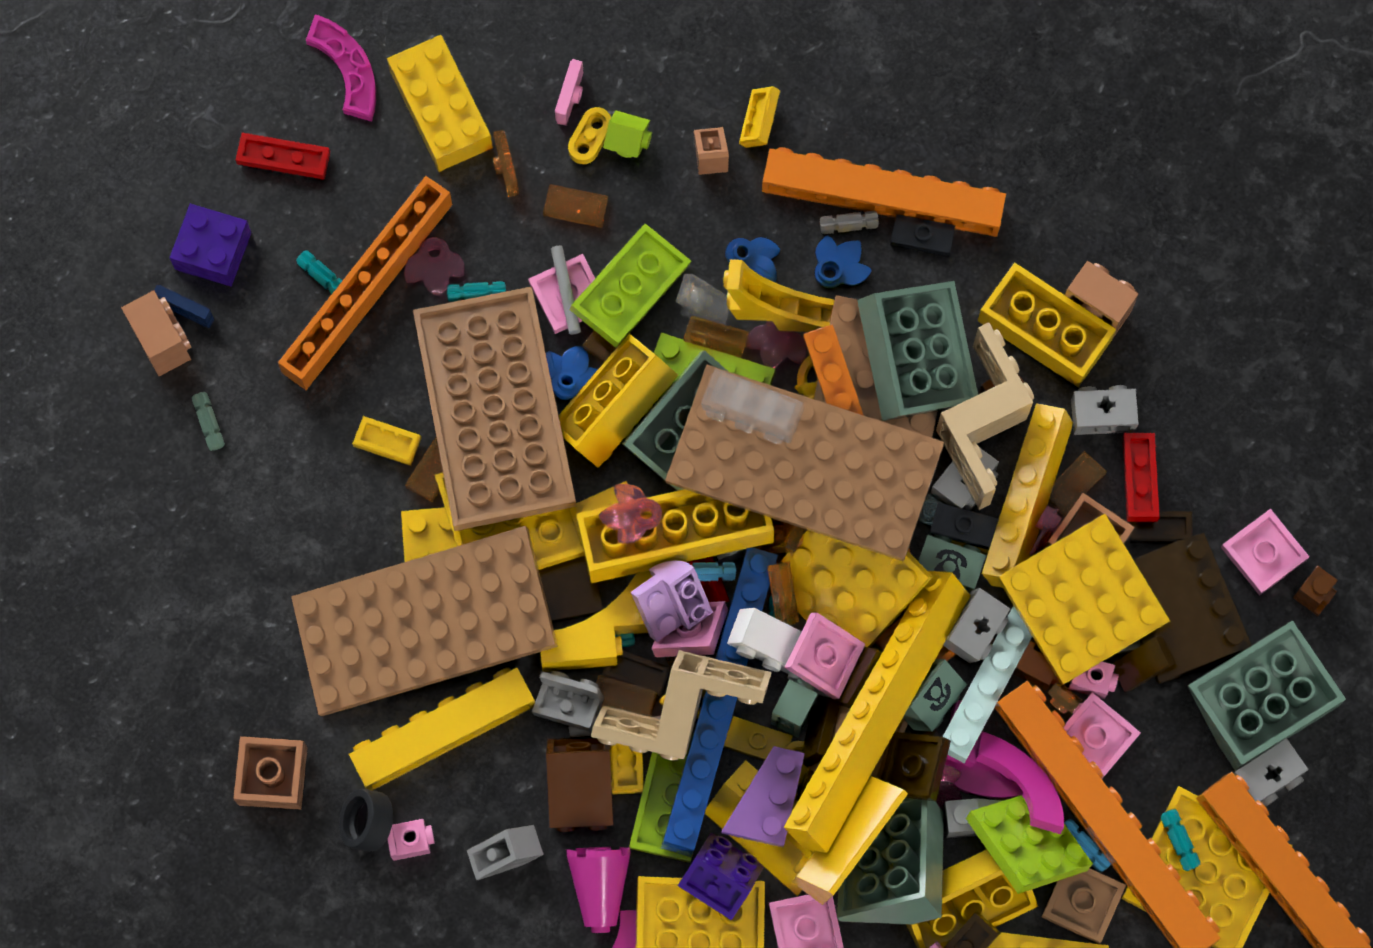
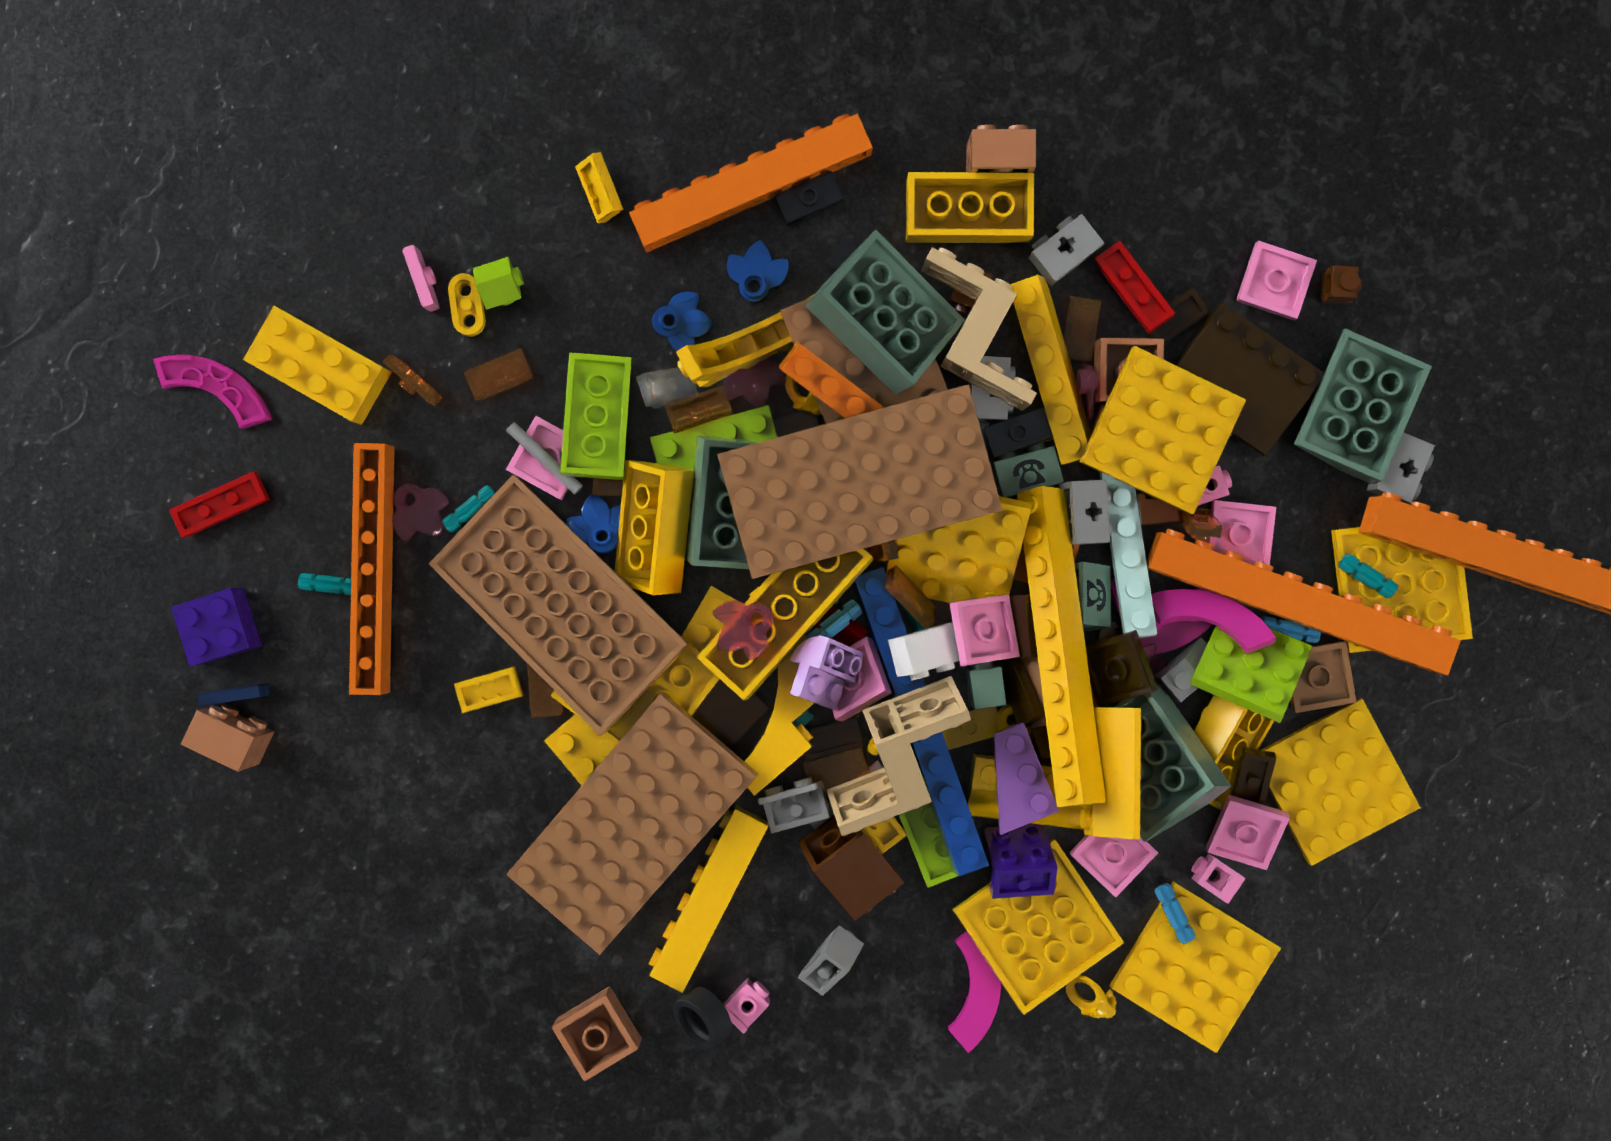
camera: 40 degrees left, 15 degrees up
sand green axle [192,392,225,451] -> none
dark pink cone [567,847,630,933] -> none
nougat slope [694,127,729,175] -> none
clear brick [701,368,804,444] -> none
light grey axle [820,211,879,234] -> none
dark brown tile [1113,636,1175,692] -> none

